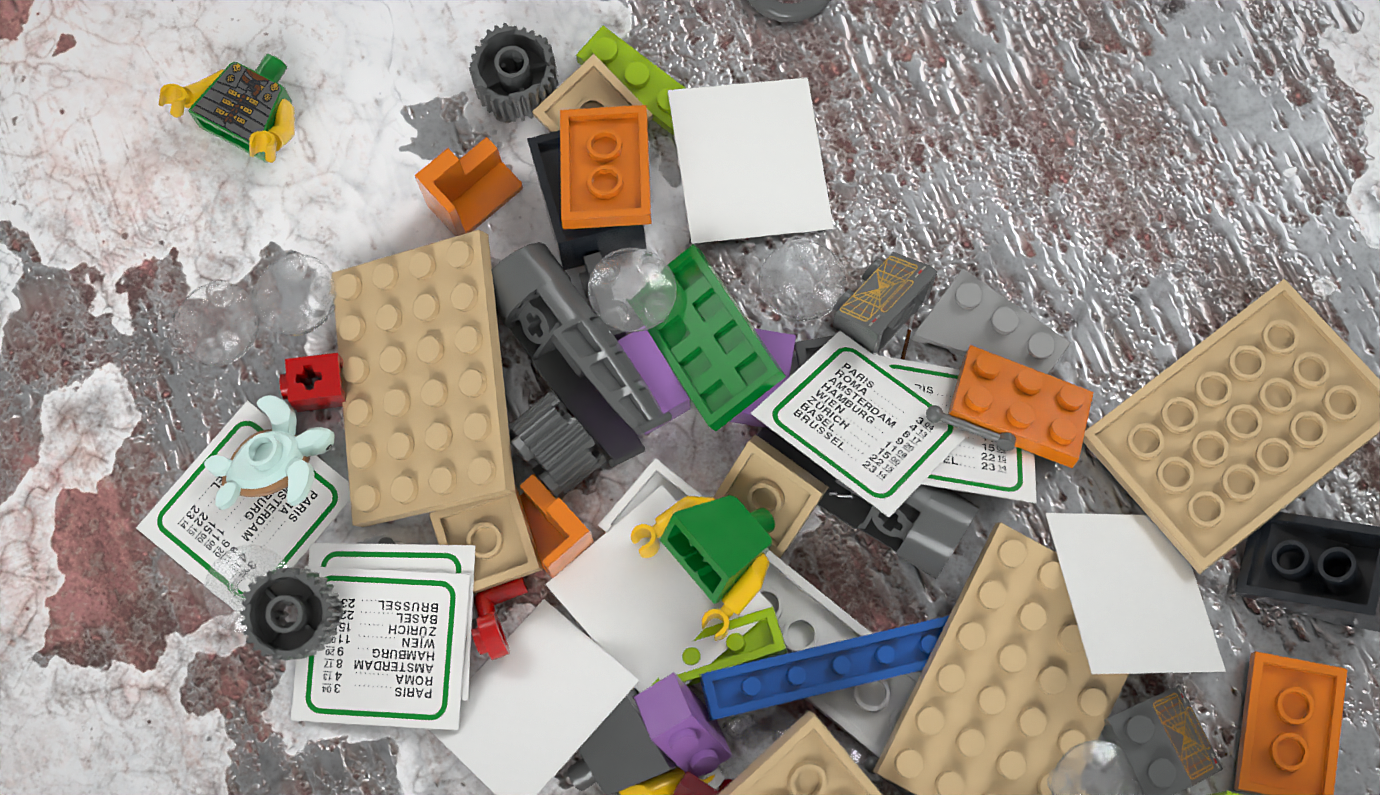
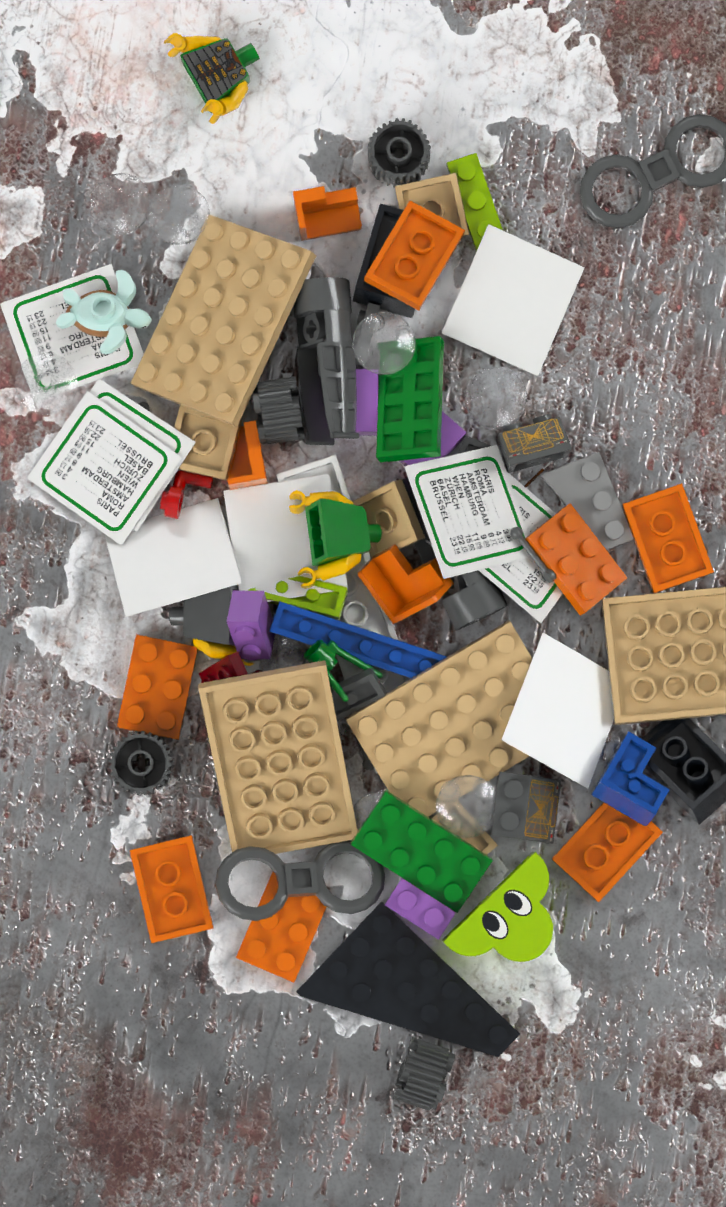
camera: 30 degrees right, 10 degrees up
dark grey brick [240,567,343,661] -> none
red brick [279,352,346,412] -> none
none -> green plant [304,640,383,702]
none -> dark grey plate [331,667,387,721]
none -> orange panel [358,544,454,624]
none -> blue panel [591,732,670,826]
none -> orange plate [622,483,714,594]

